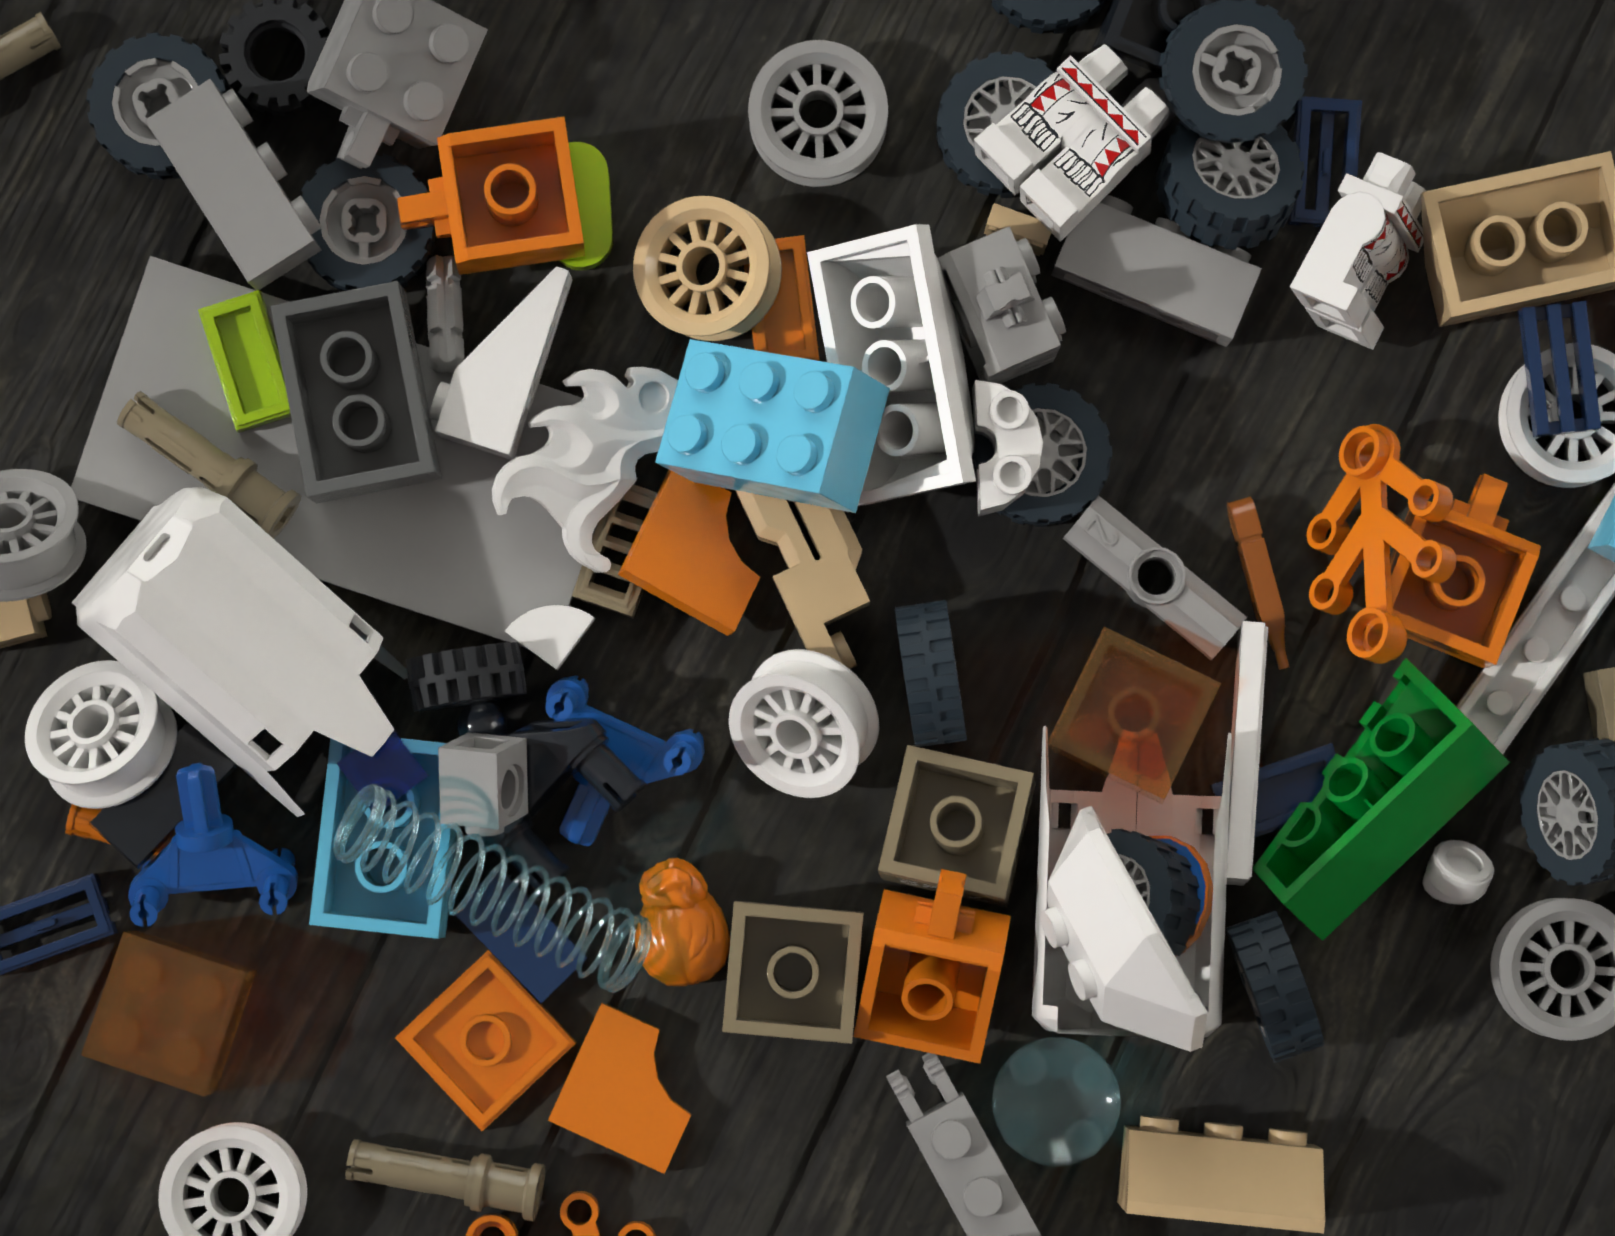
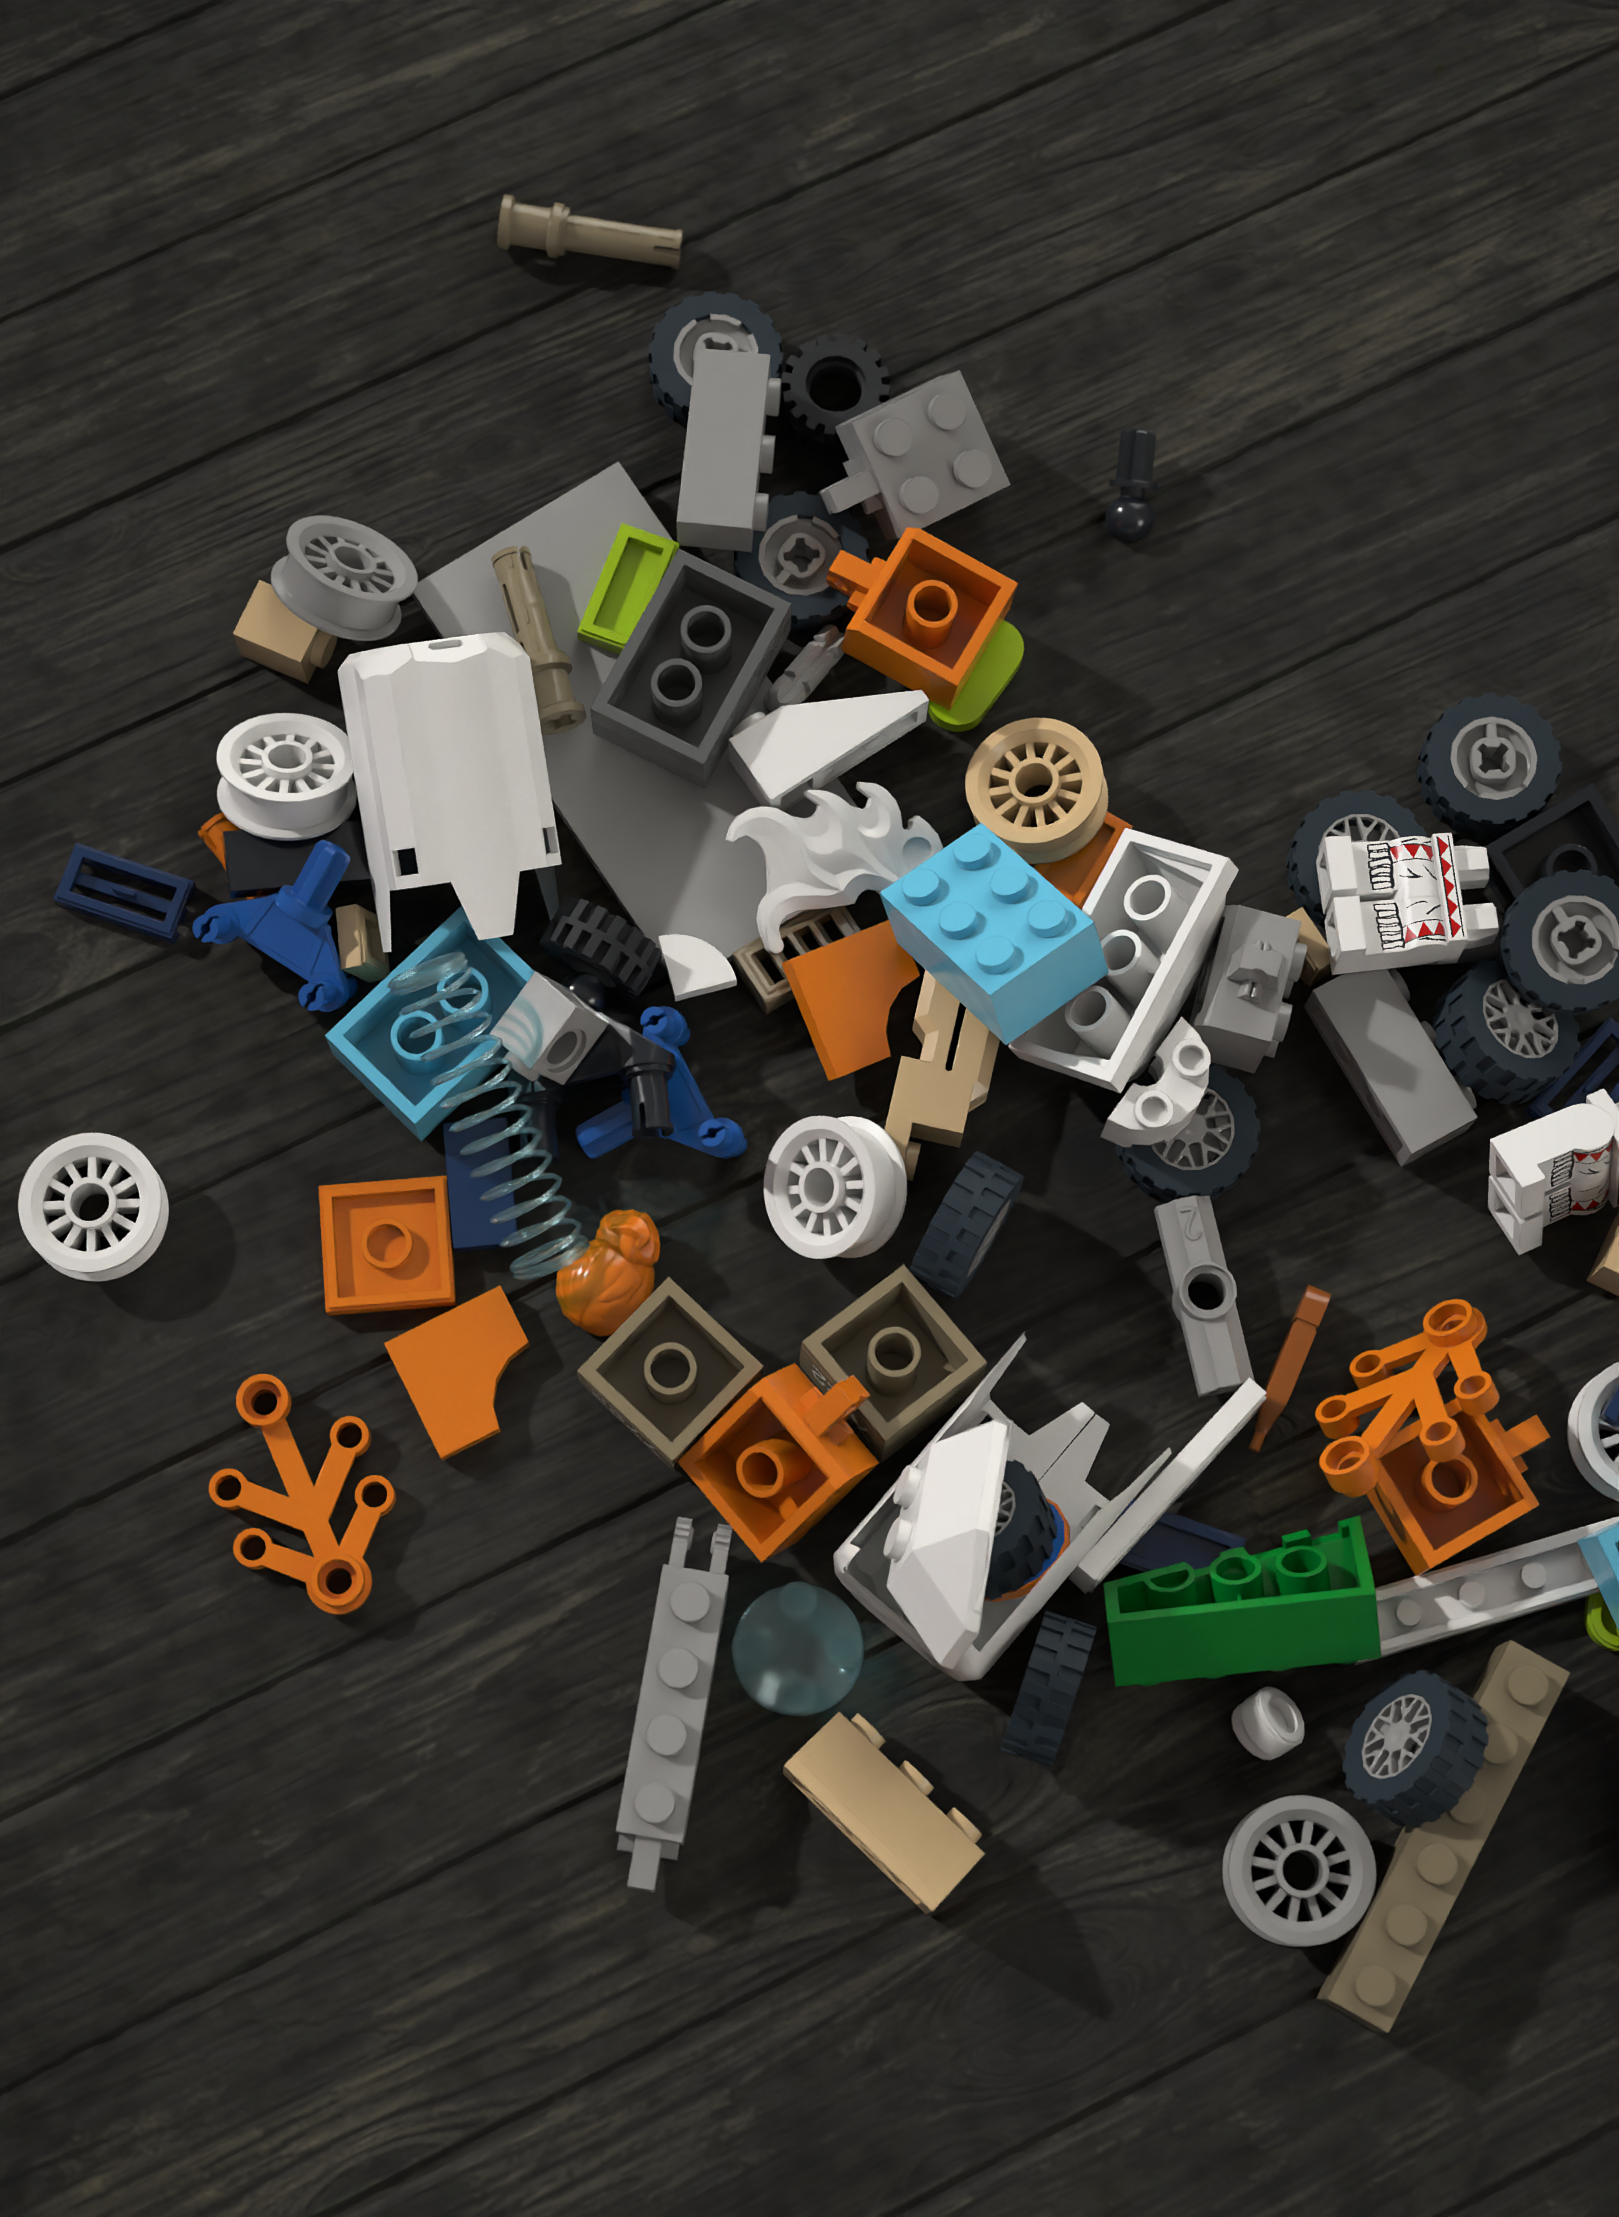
camera: 30 degrees right, 10 degrees down
clear orange brick [81,930,257,1096] -> none
clear blue tile [336,729,430,816] -> none
dark tan pin [345,1139,545,1222] -> none
light grey wheel [748,40,888,187] -> none
clear orange brick [1047,627,1221,804] -> none
none -> tan tile [336,904,390,983]

